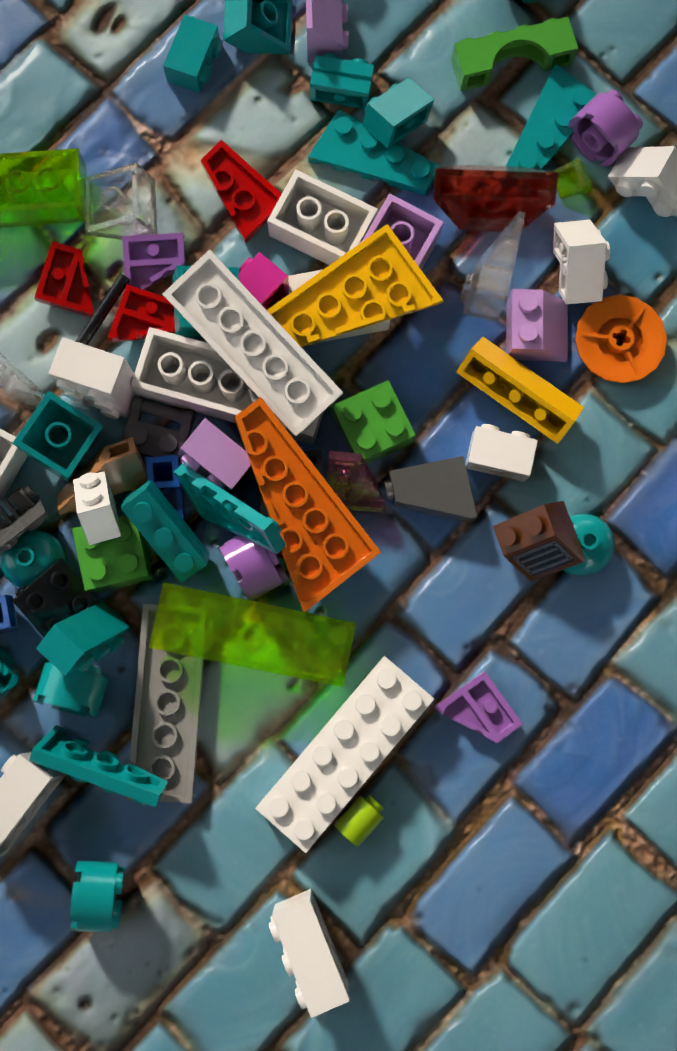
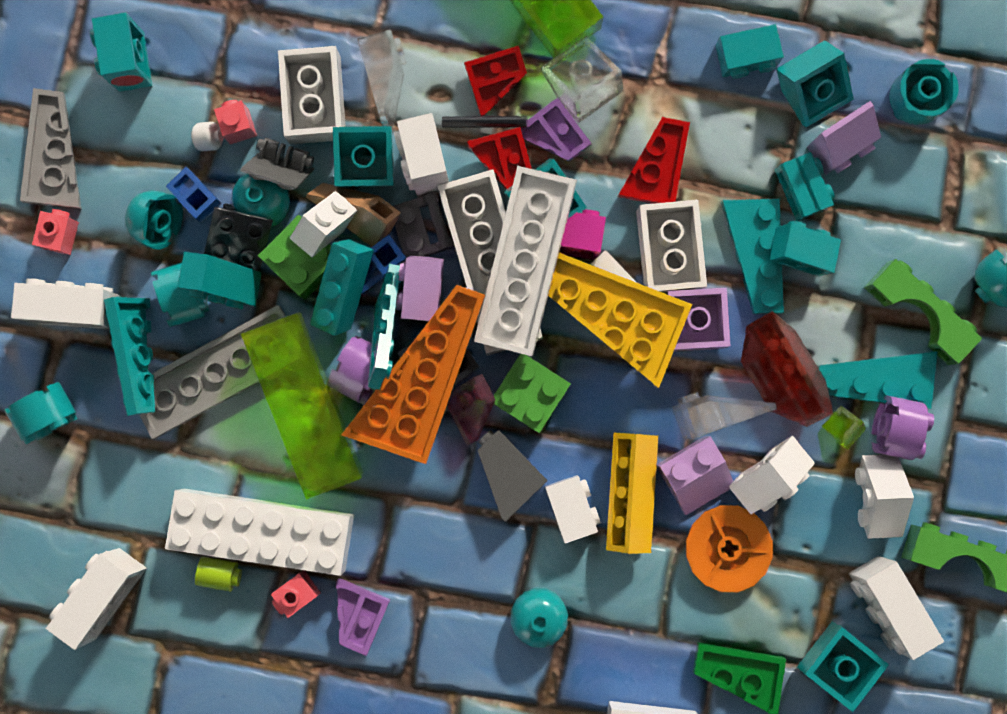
camera: 65 degrees right, 5 degrees up
reddish brown slope [493,501,586,581] -> none
none -> coral brick [271,570,321,618]

